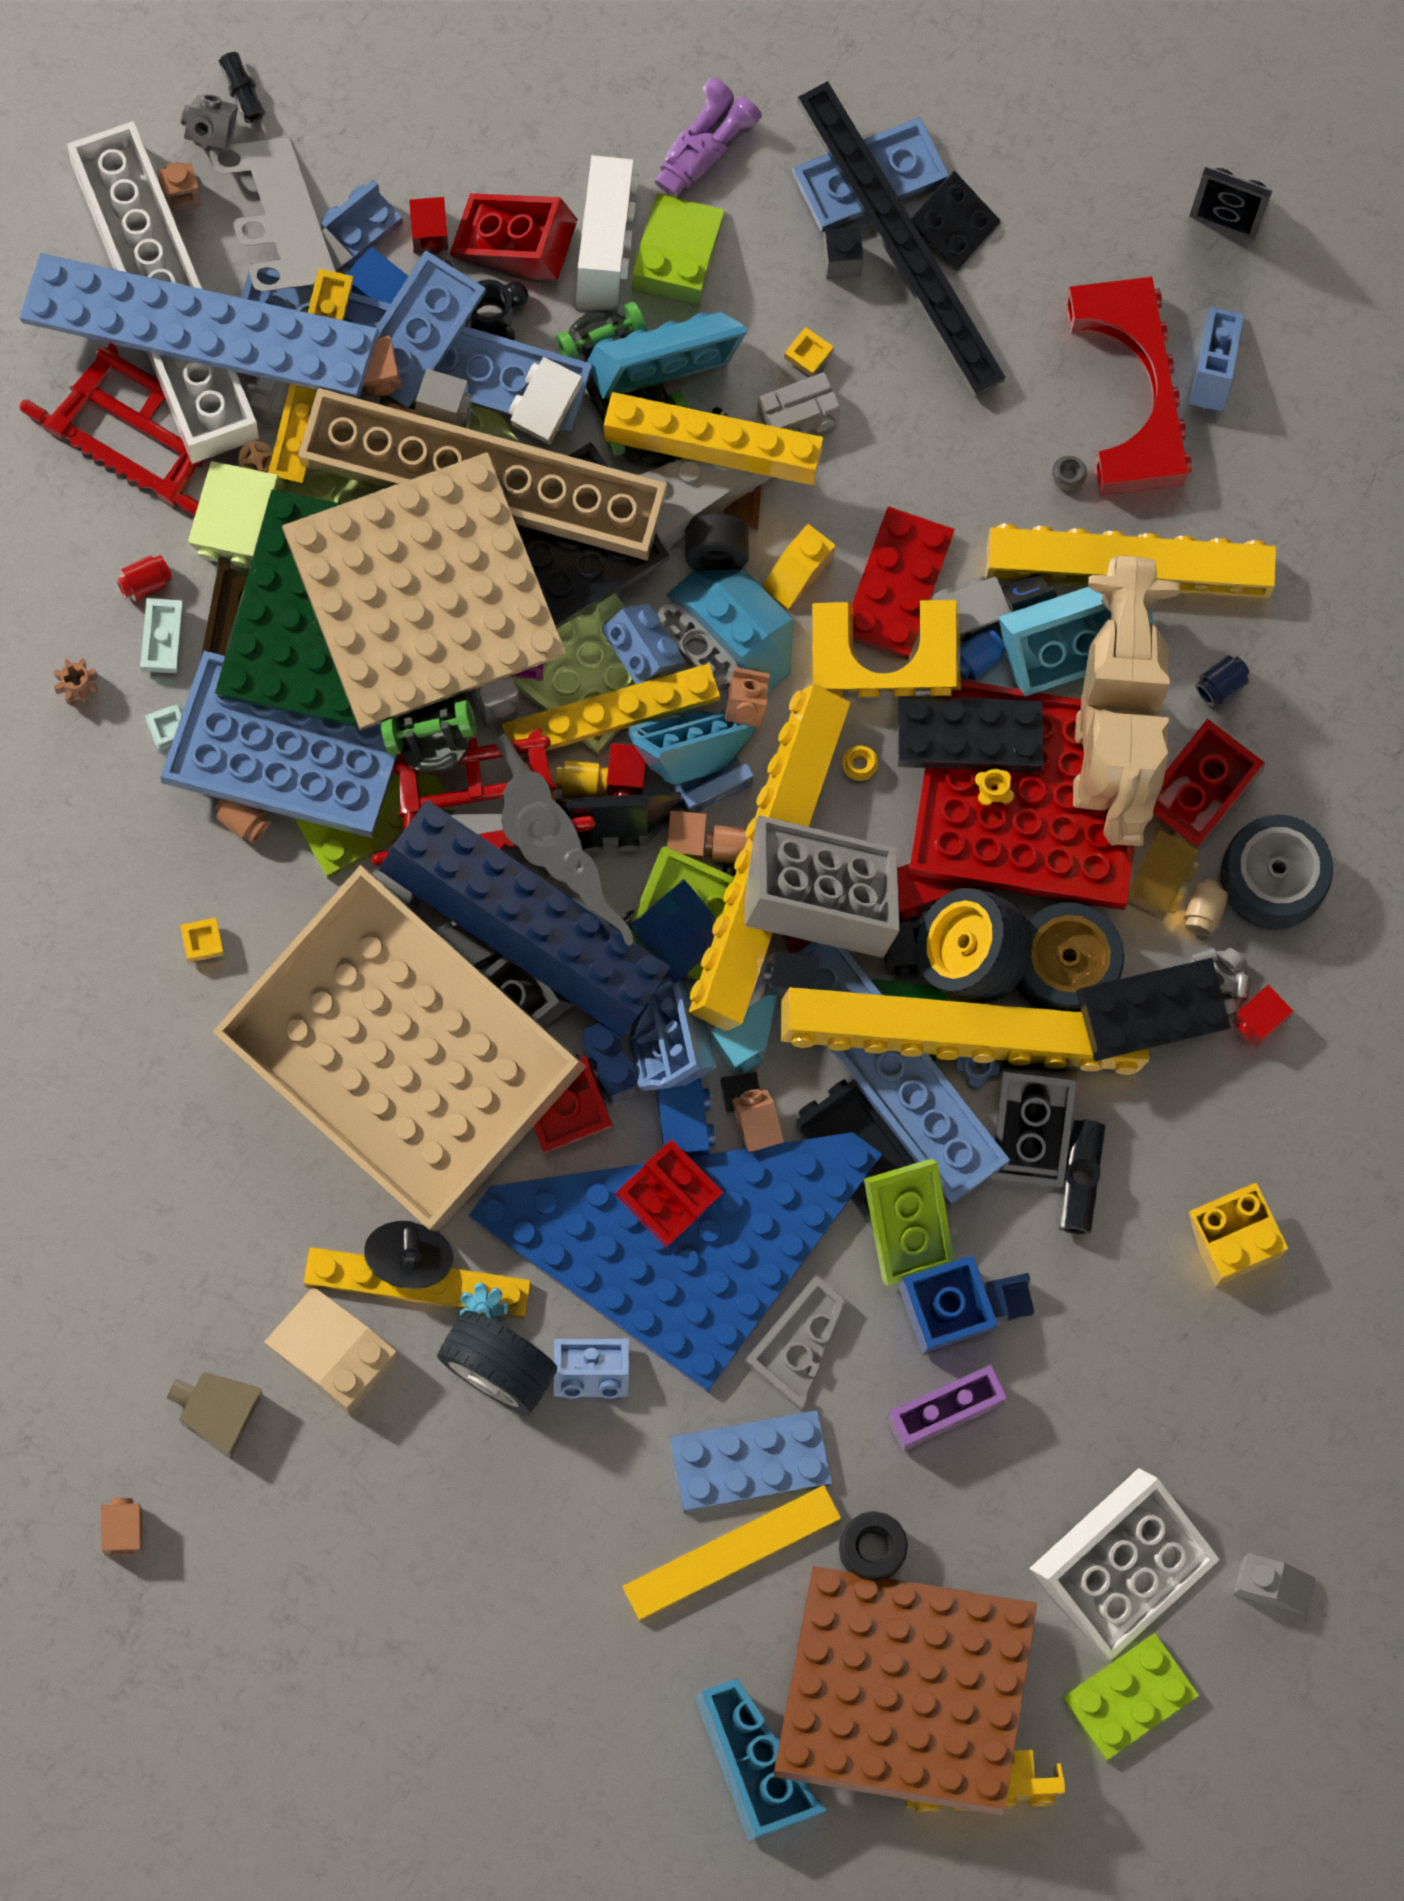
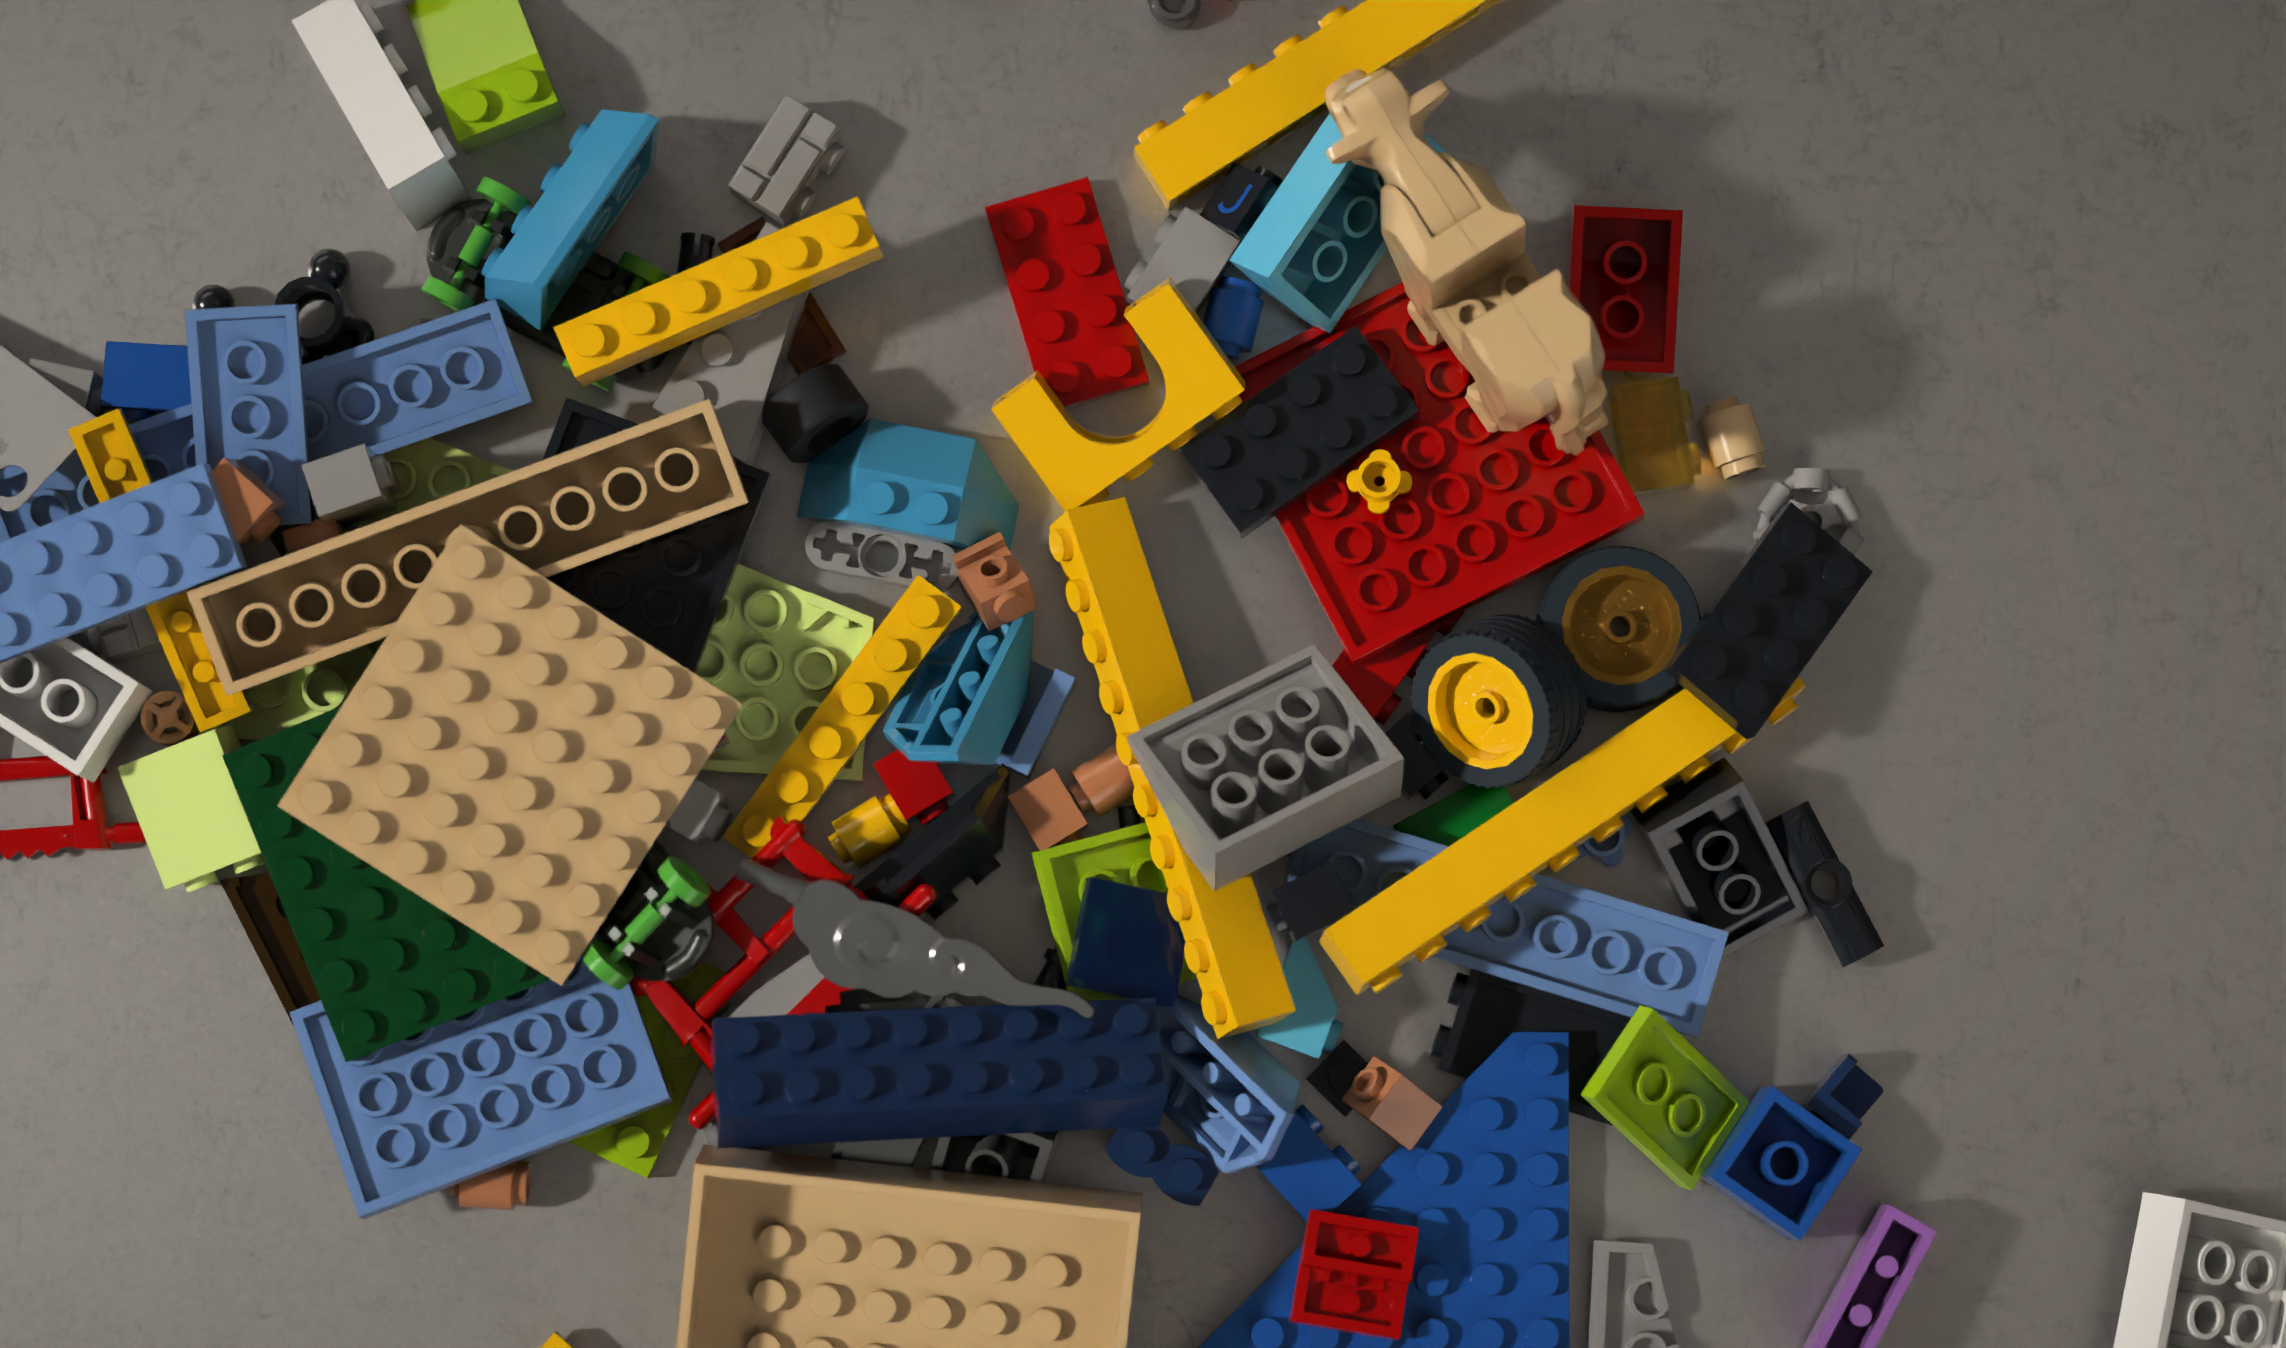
camera: 30 degrees left, 10 degrees up
nougat gear [54,658,98,705] -> none
red brick [116,554,173,602] -> none
light aqua plate [140,598,184,673] -> none
light aqua tile [145,703,183,751] -> none
medium blue bracket [321,180,403,262] -> none
red brick [409,197,448,255] -> none
red slope [449,193,578,280] -> none
white brick [508,357,583,445] -> none
red plate [533,1054,614,1154] -> none
medium blue bracket [602,604,685,684] -> none
yellow slope [761,524,836,611] -> none
yellow plate [784,327,834,377] -> none
yellow plate [842,745,878,781] -> none
yellow slope [1189,1182,1289,1286] -> none
dark blue brick [1195,655,1249,706] -> none
wheel [1221,814,1333,930] -> none
red brick [1232,984,1293,1048] -> none

